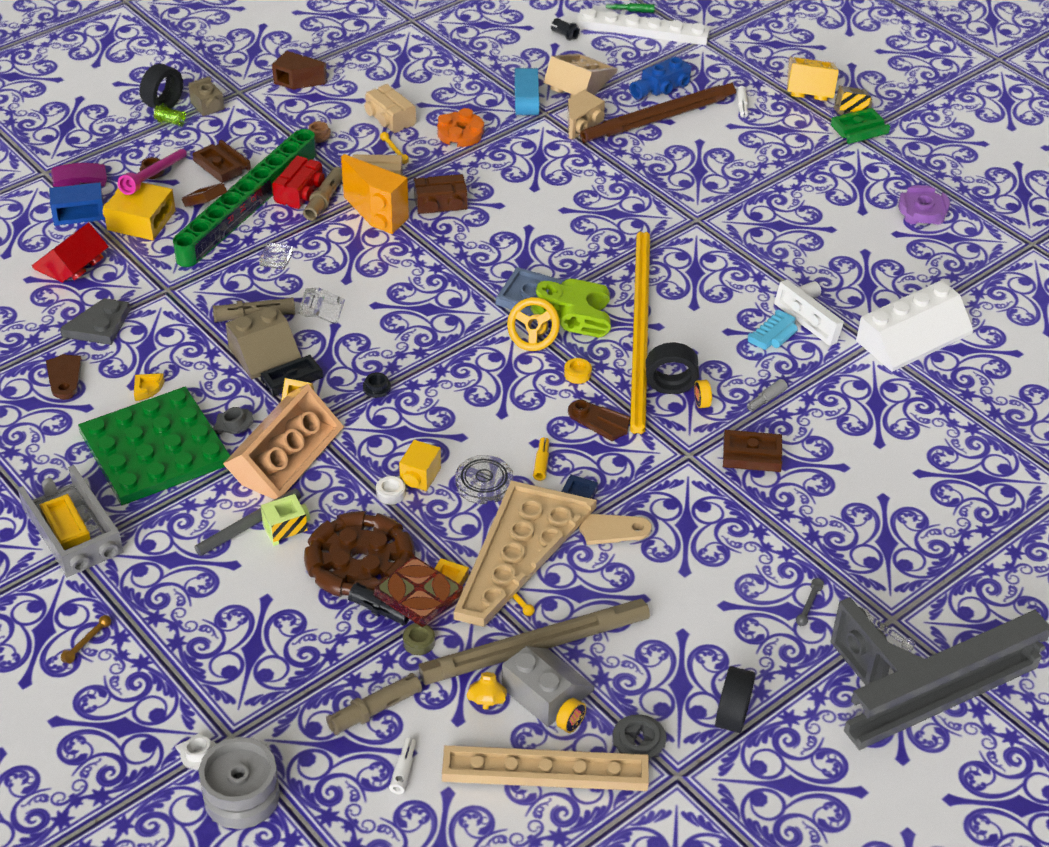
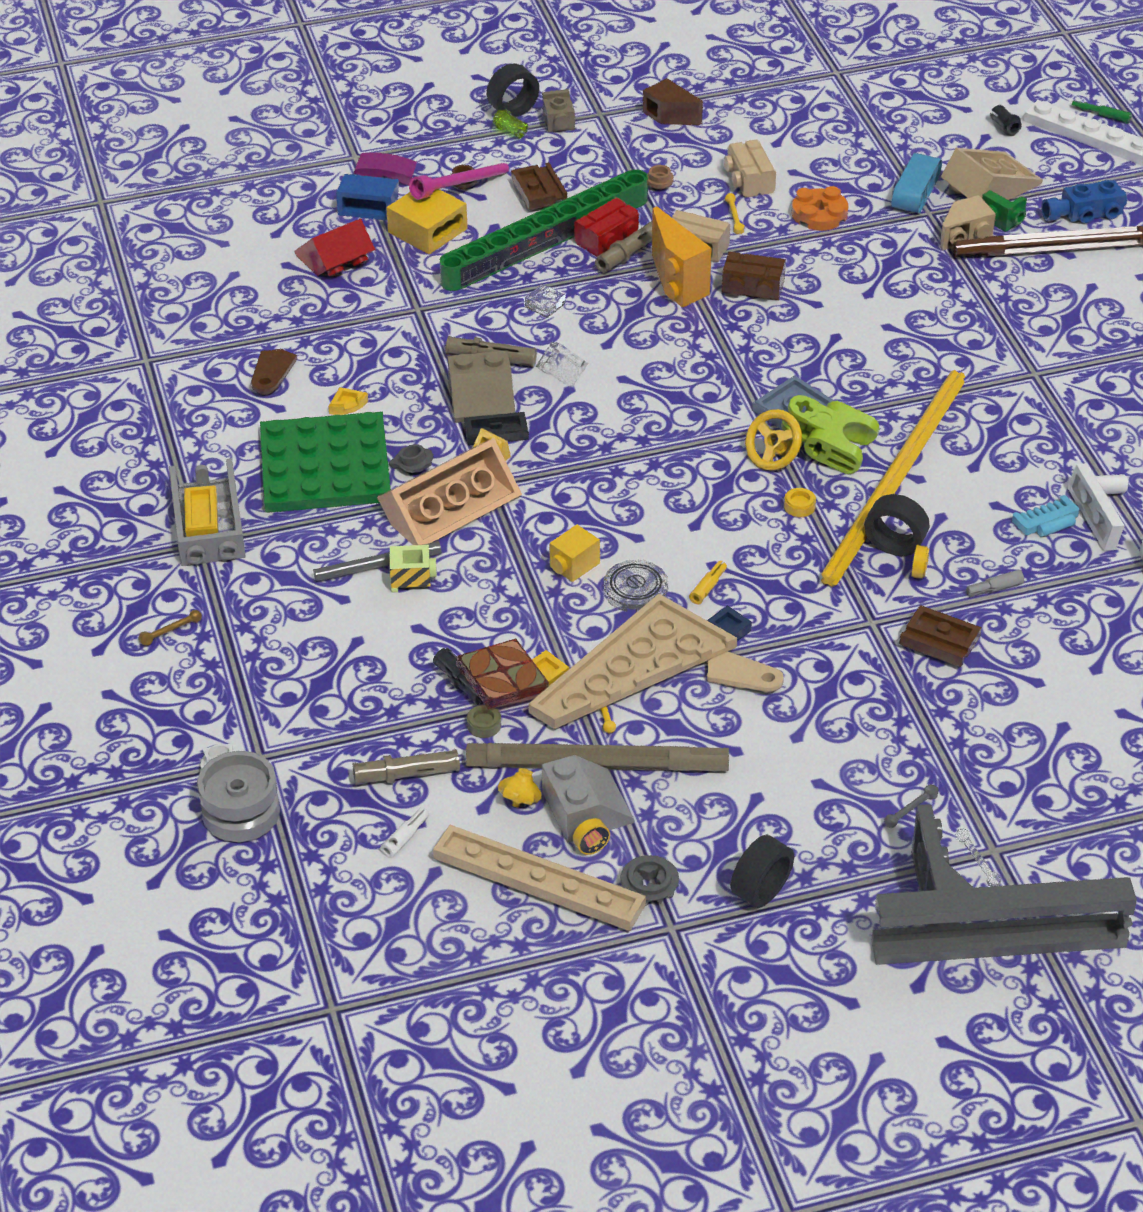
camera: 25 degrees right, 0 degrees up
dark grey wing [60,298,131,345] -> none
reddish brown tile [181,183,228,207] -> none
reddish brown plate [304,511,415,597] -> none
black plate [363,372,391,398] -> none
white tile [376,476,406,505] -> none
reddish brown piece [568,400,630,441] -> none
none -> green bracket [982,190,1027,232]

